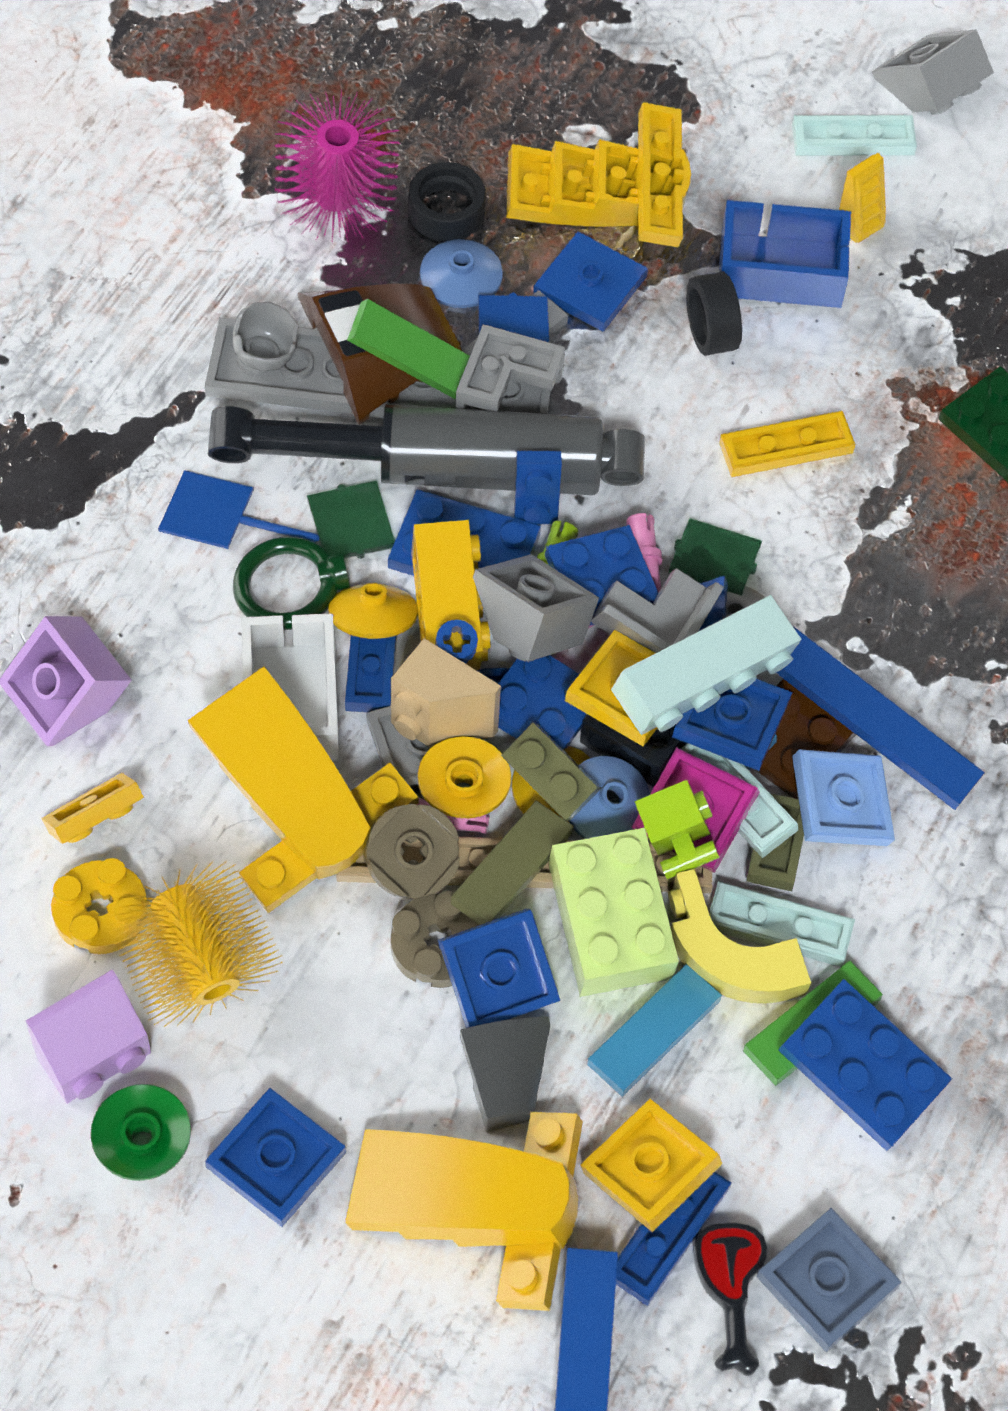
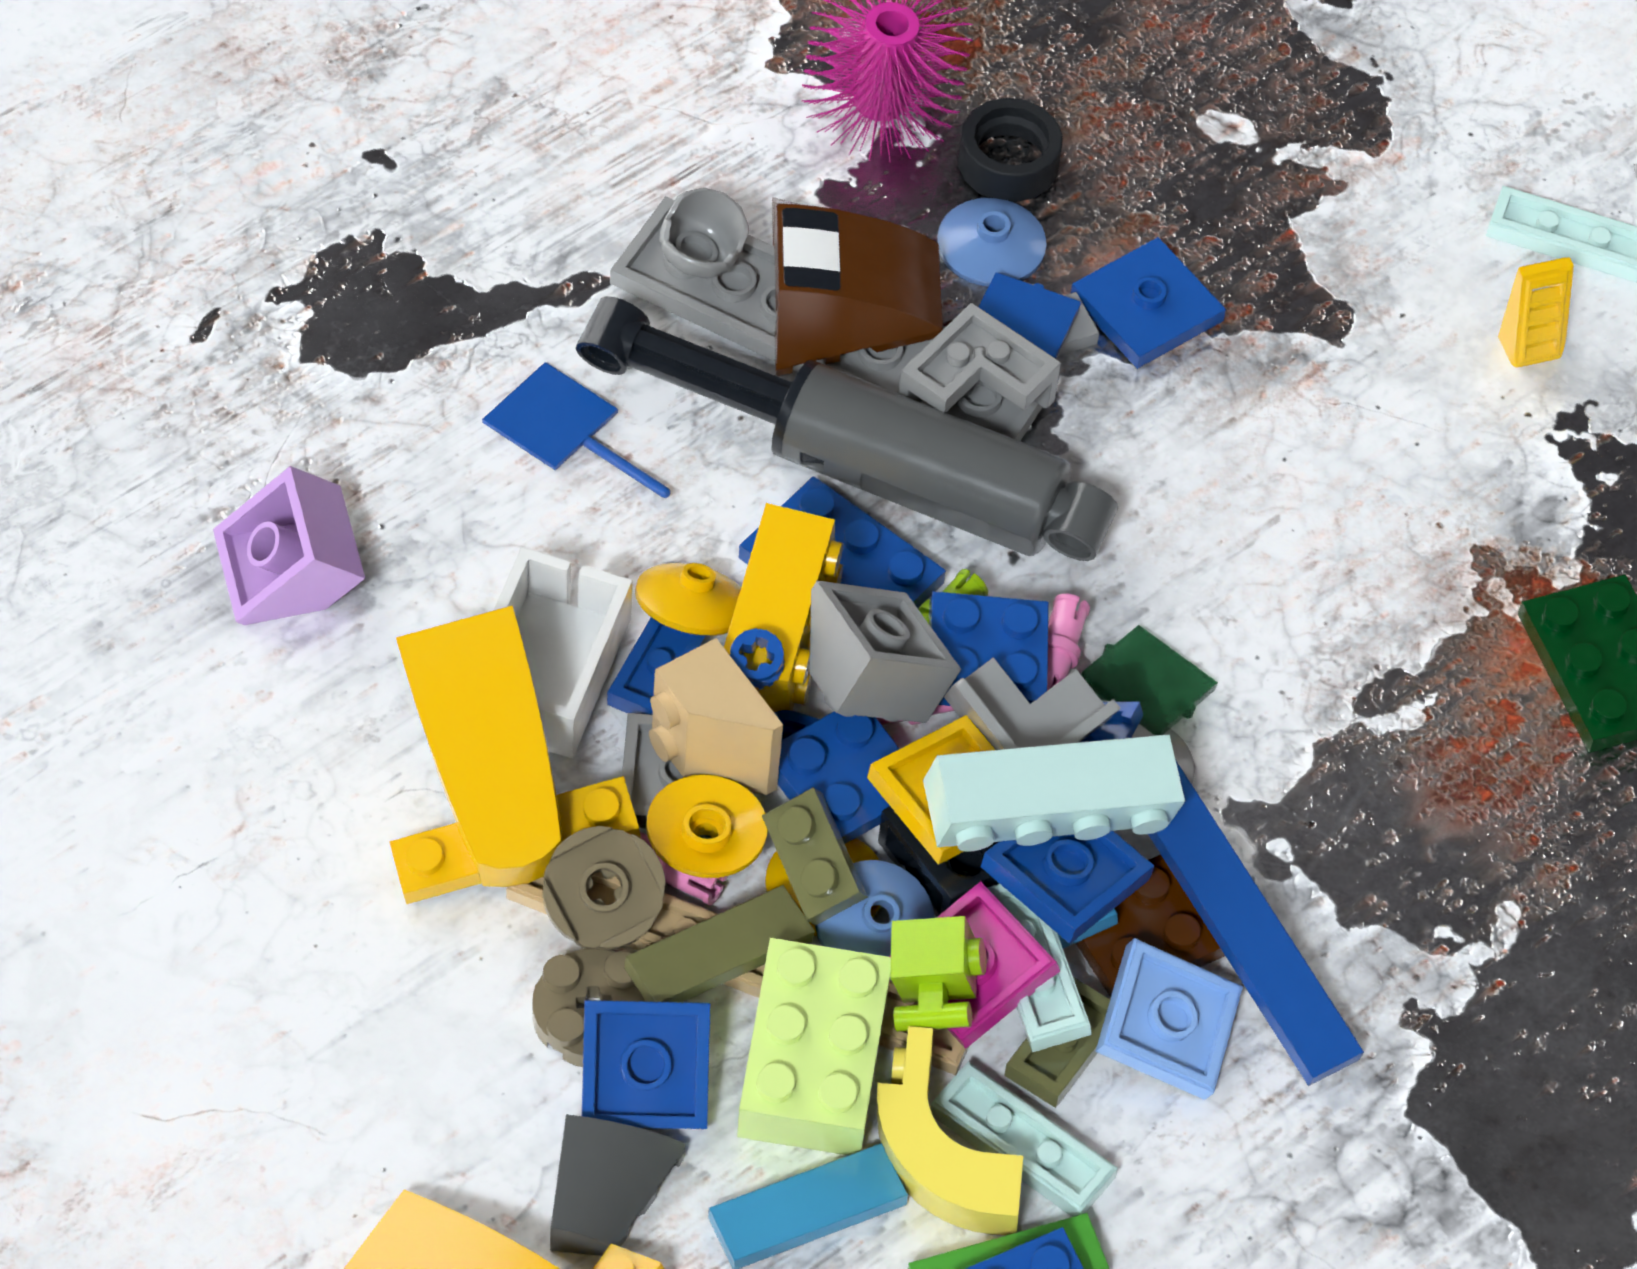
camera: 20 degrees right, 5 degrees down
lavender slope [26,969,151,1104] -> none
yellow plate [41,773,144,844] -> none
yellow plate [51,858,148,954] -> none
green dish [91,1084,191,1181] -> none
yellow piece [107,861,283,1027] -> none
blue plate [205,1088,346,1227] -> none
dark green piece [233,537,350,630] -> none
clear green piece [307,481,395,559] -> none
bright green tile [347,299,470,399] -> none
yellow slope [506,102,691,247] -> none
blue plate [514,451,562,525] -> none
black tyre [686,271,742,356] -> none
blue piece [719,200,851,308] -> none
yellow tile [719,411,856,477] -> none

